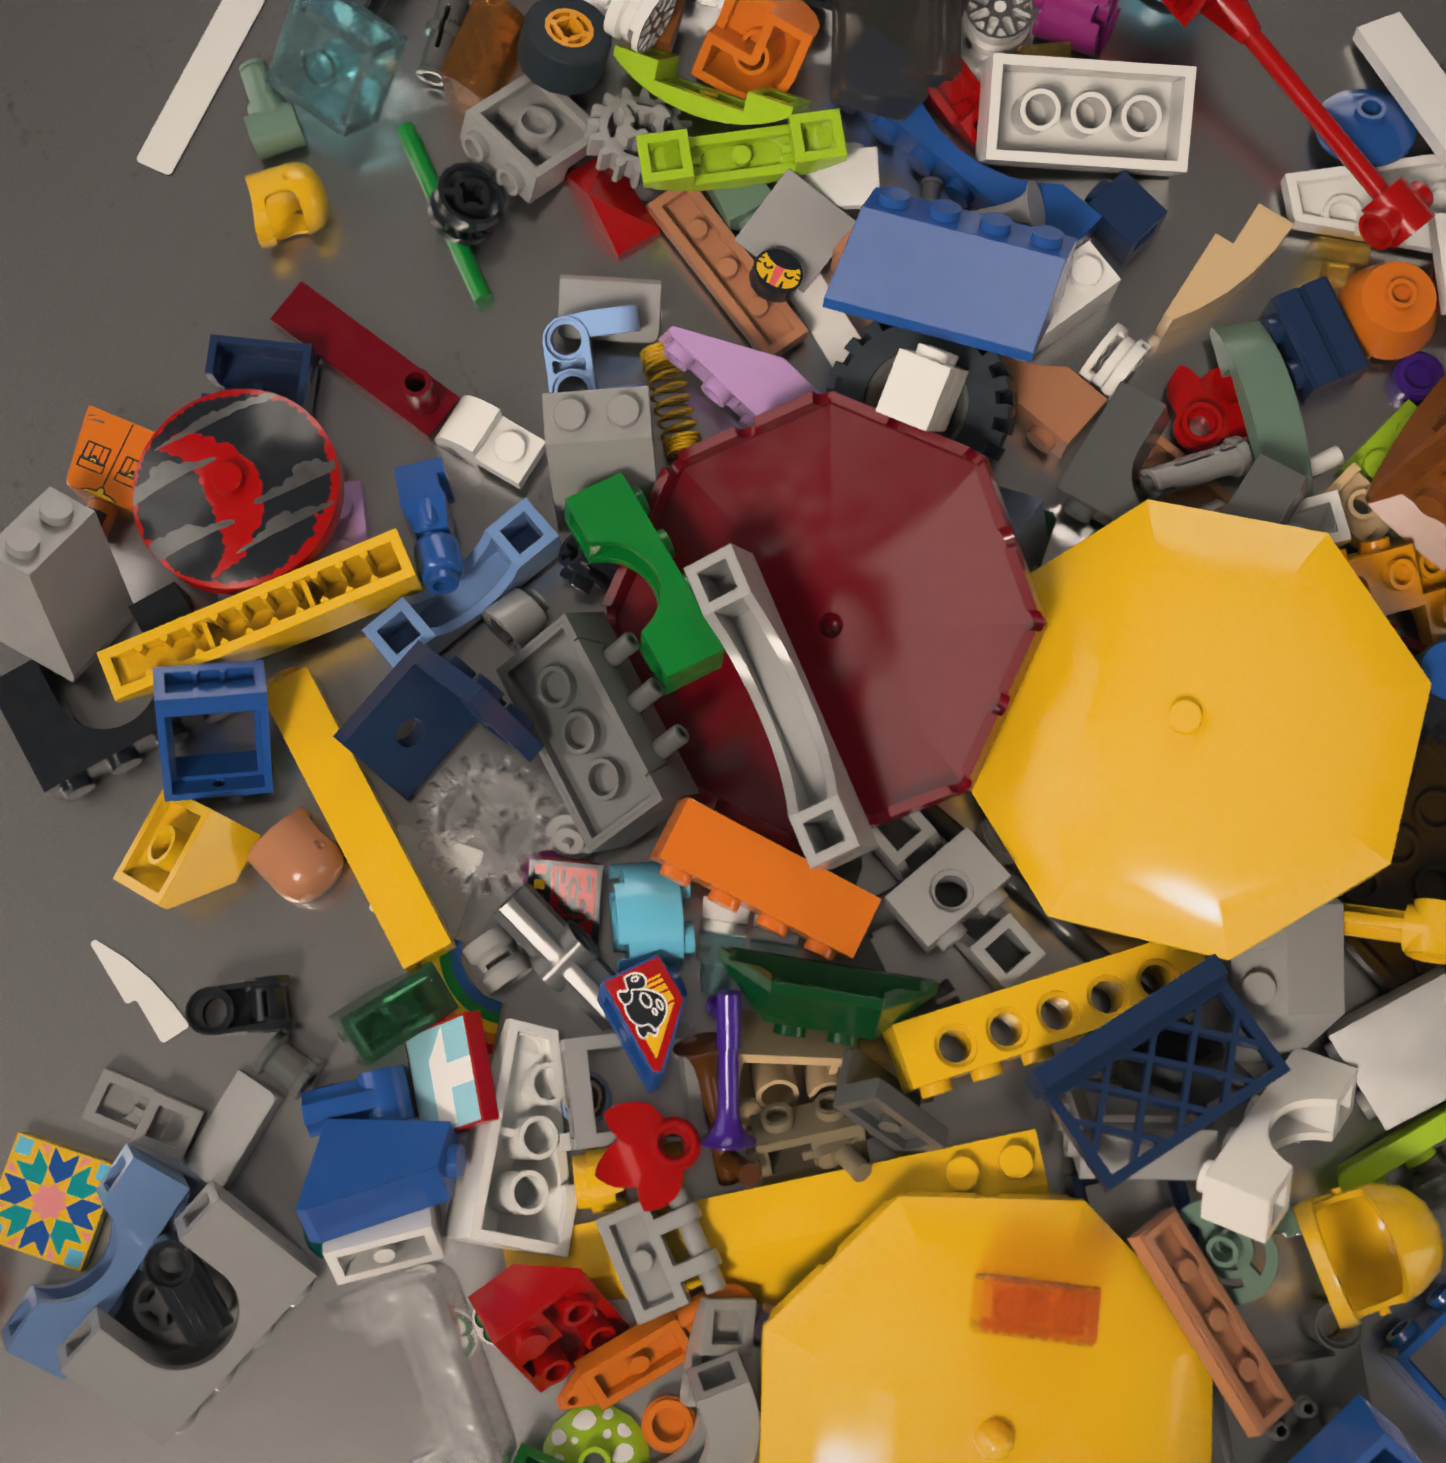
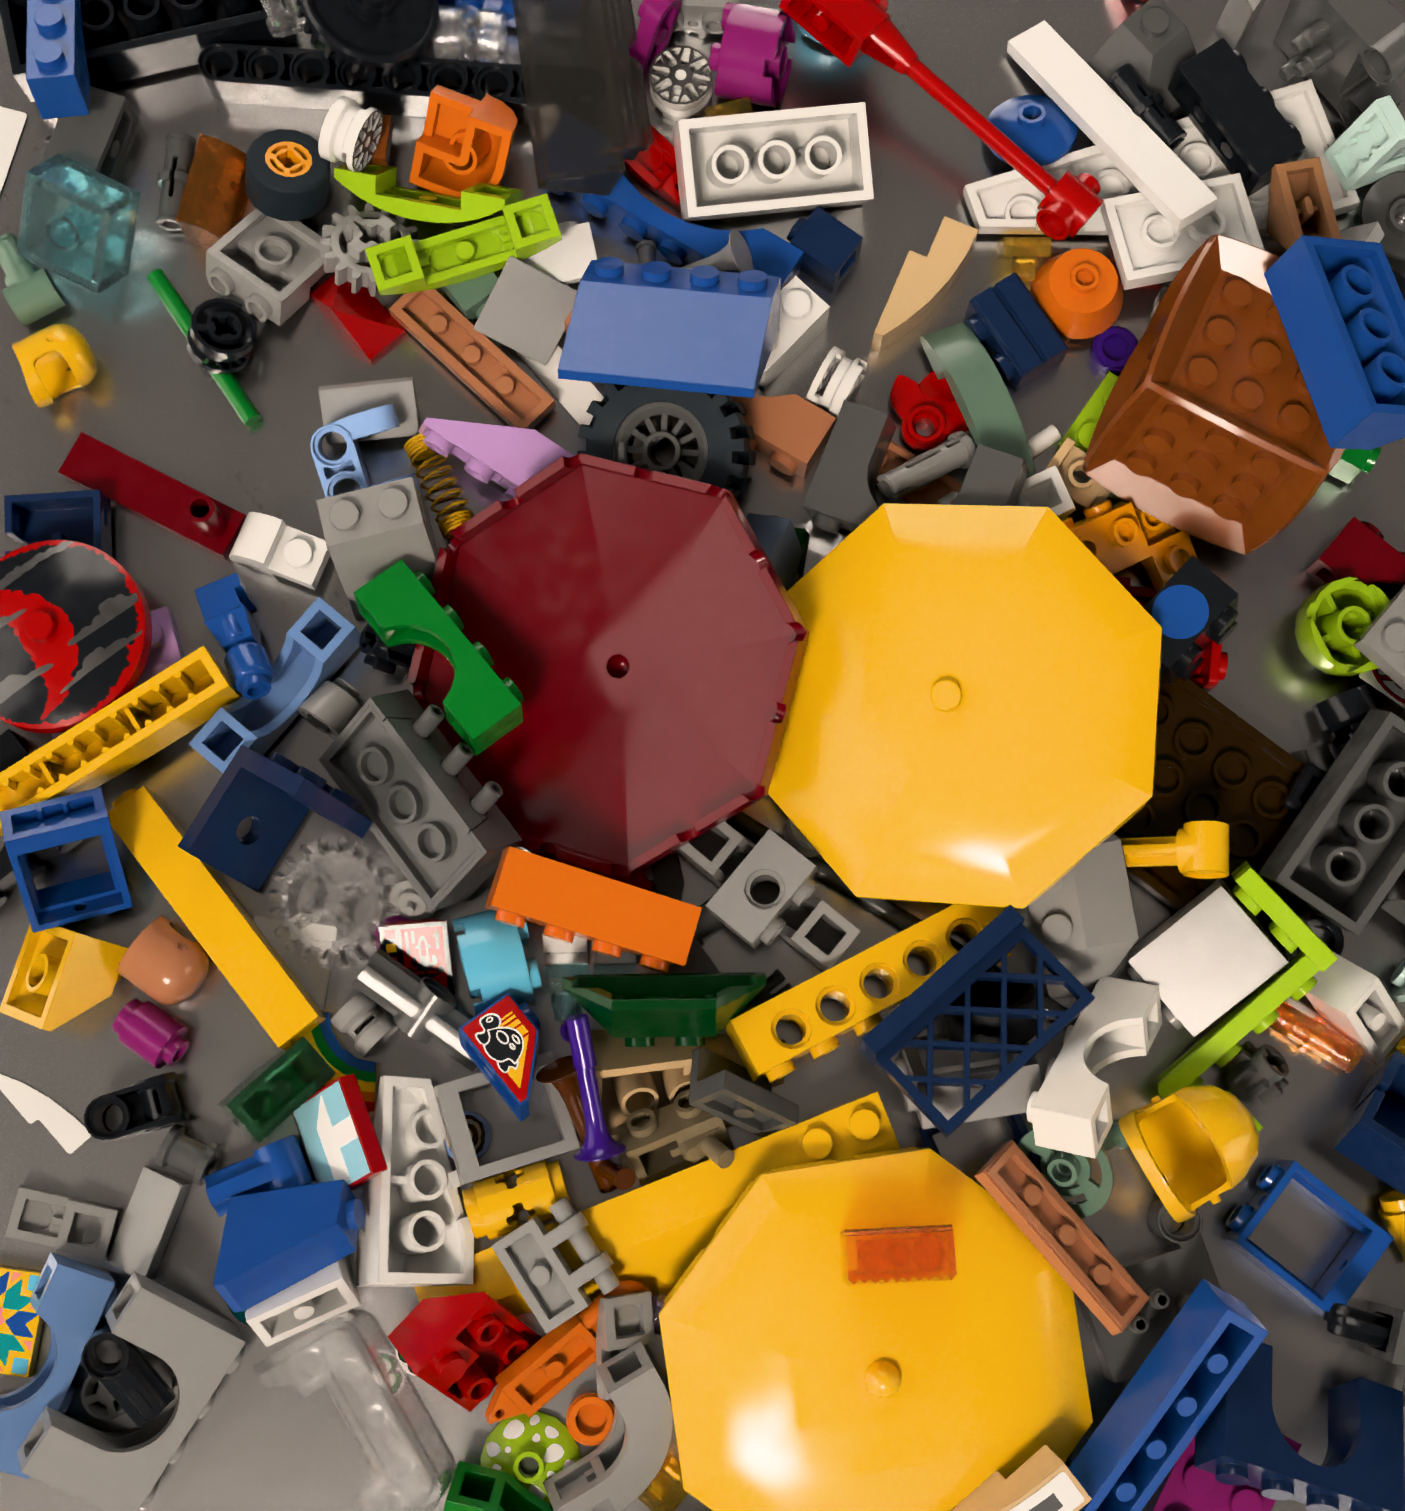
camera: 10 degrees left, 0 degrees up
red plate [595,1101,701,1212] -> none
light grey arch [684,543,879,870] -> none
tile [749,249,803,303] -> none
white brick [876,343,969,431] -> none
none -> magenta brick [112,998,189,1069]

